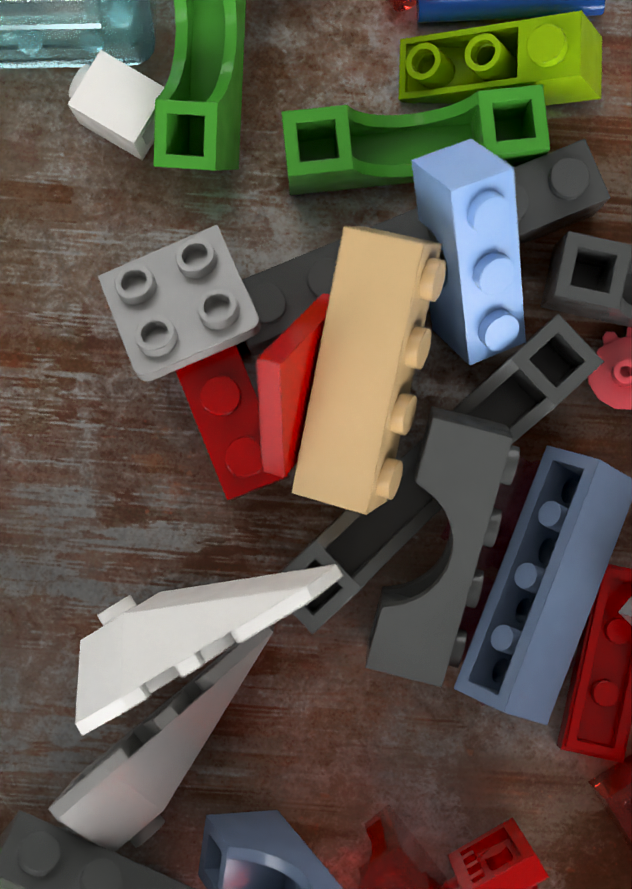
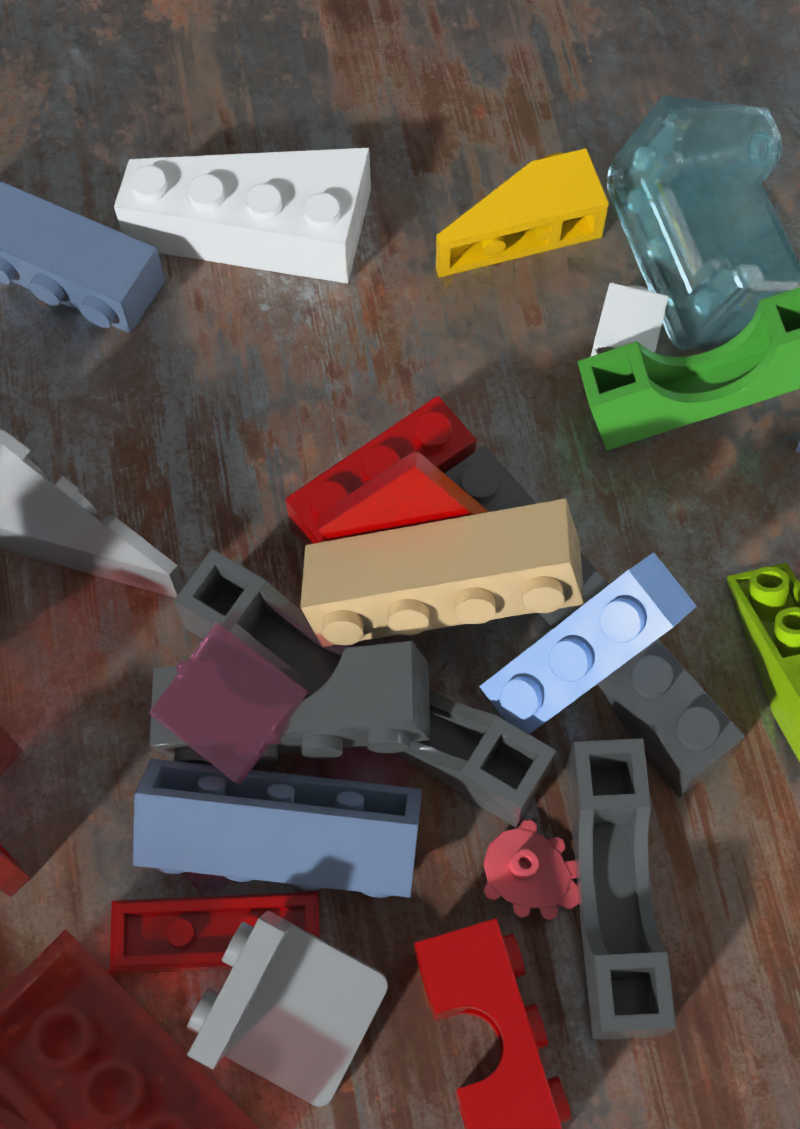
camera: 80 degrees right, 20 degrees down
white wedge [75,564,343,735] -> none
light grey bracket [98,225,261,381] -> none
bright green arch [281,84,550,195] -> none
none -> clear pink piece [149,622,309,784]

